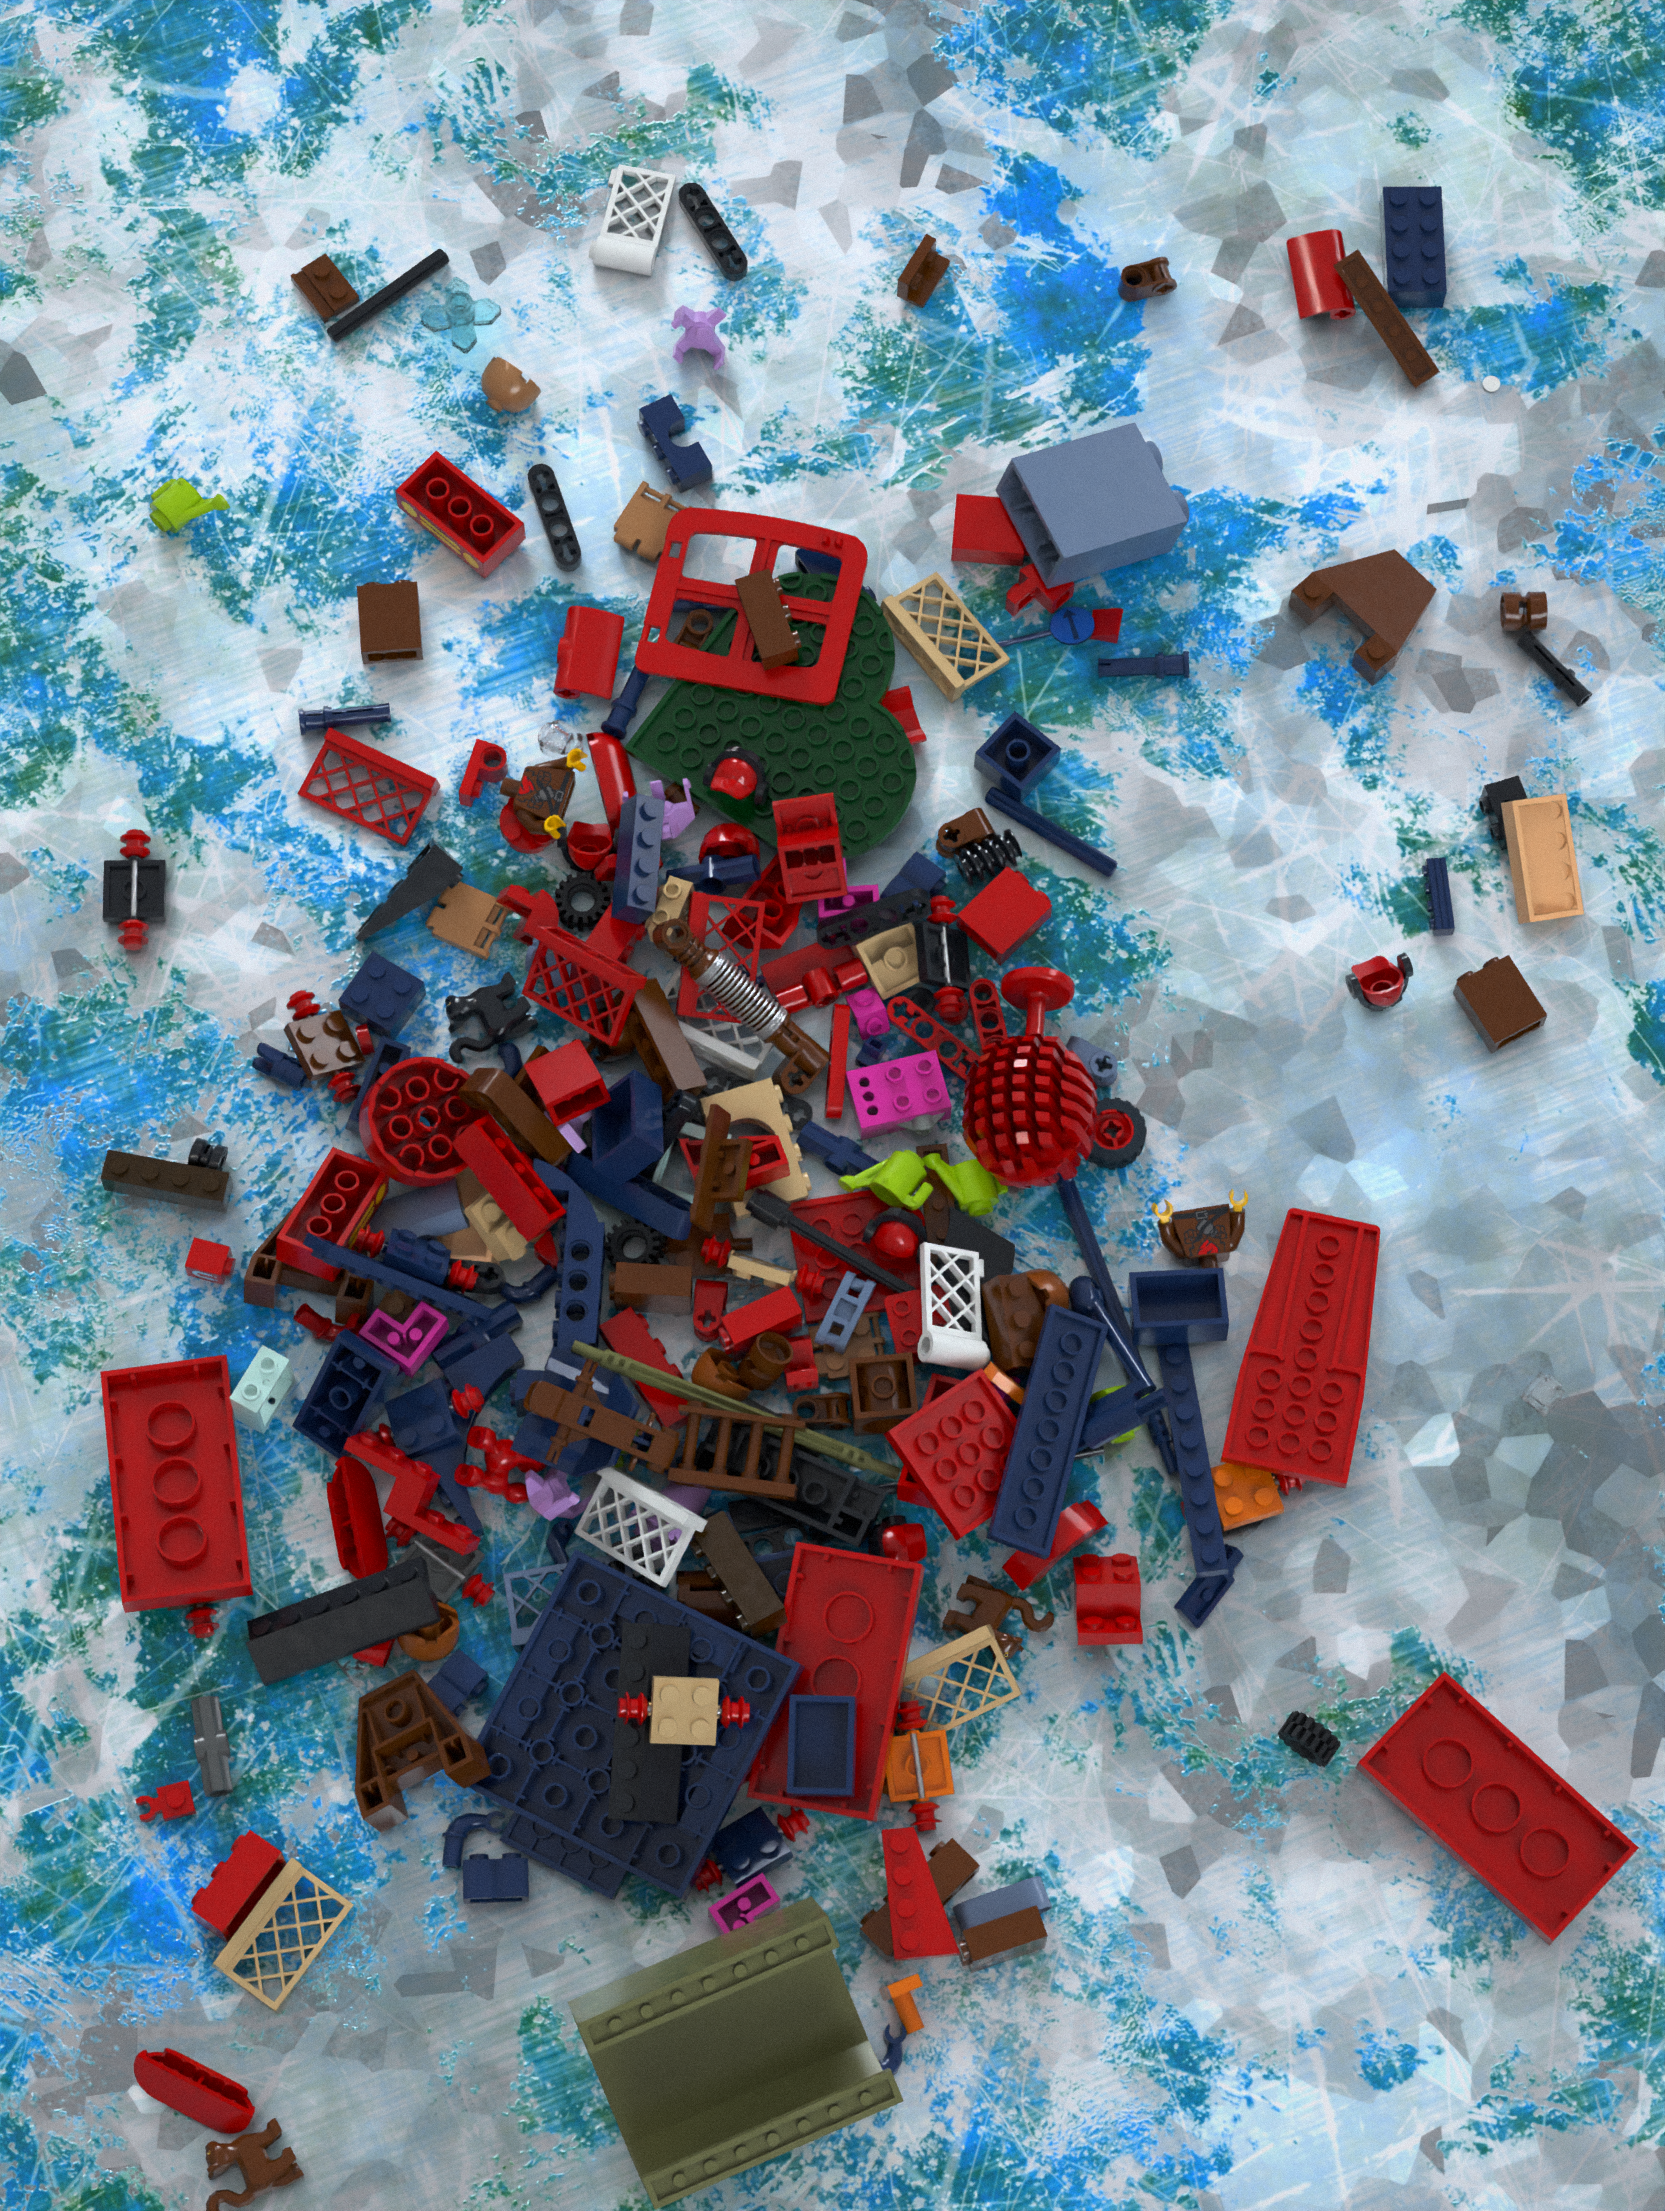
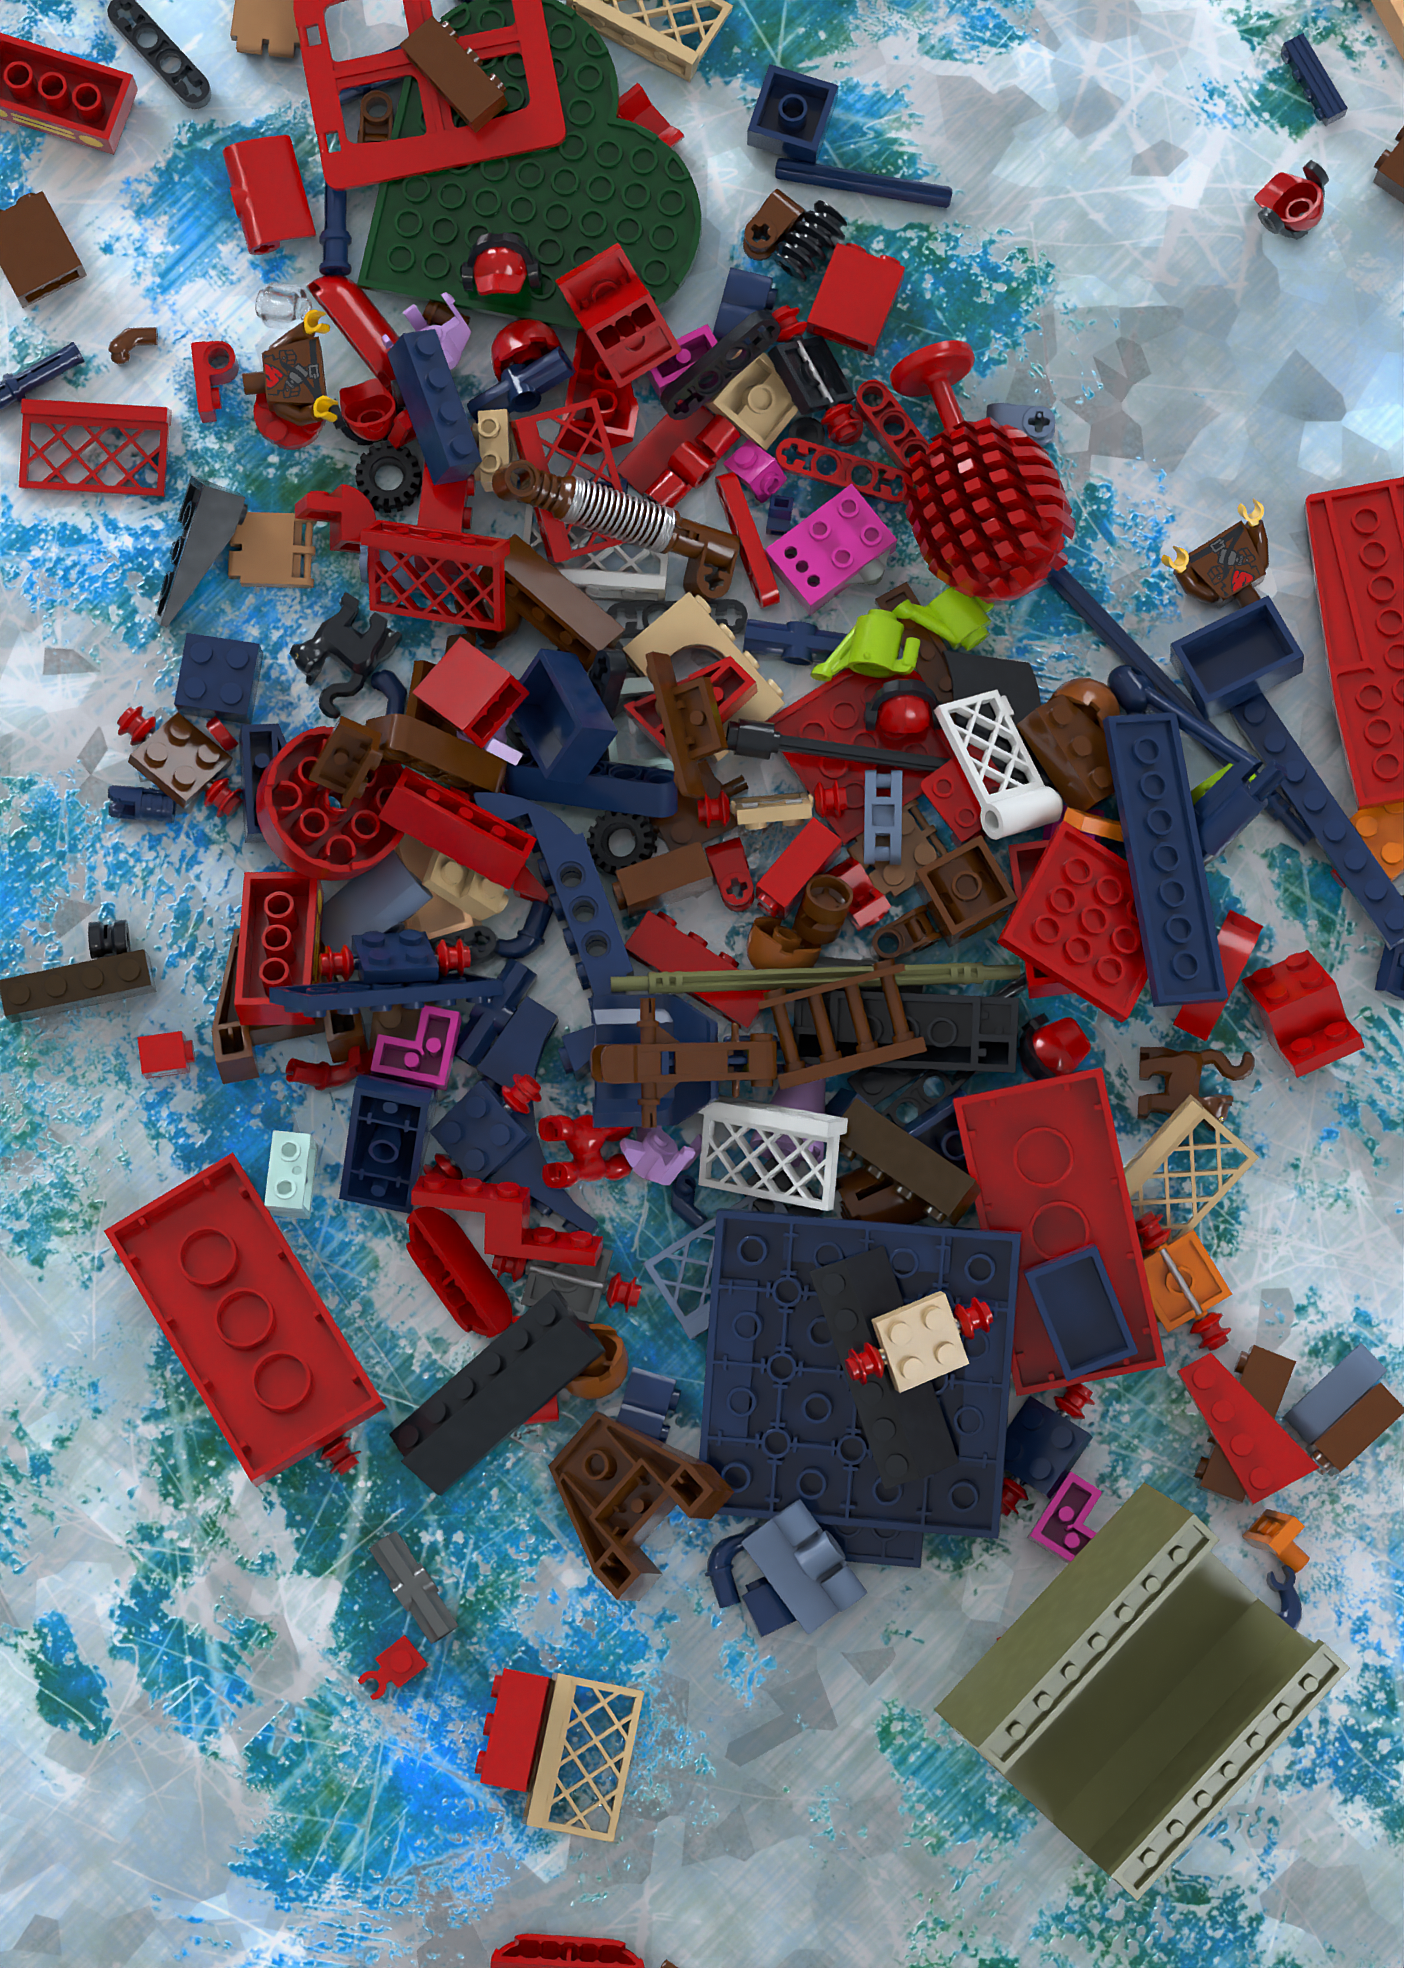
camera: 20 degrees left, 10 degrees up
black wheel [1087,1097,1147,1170] -> none
none -> reddish brown arm [108,327,158,364]
none -> reddish brown bracket [309,716,384,808]
none -> sand blue panel [742,1499,868,1634]

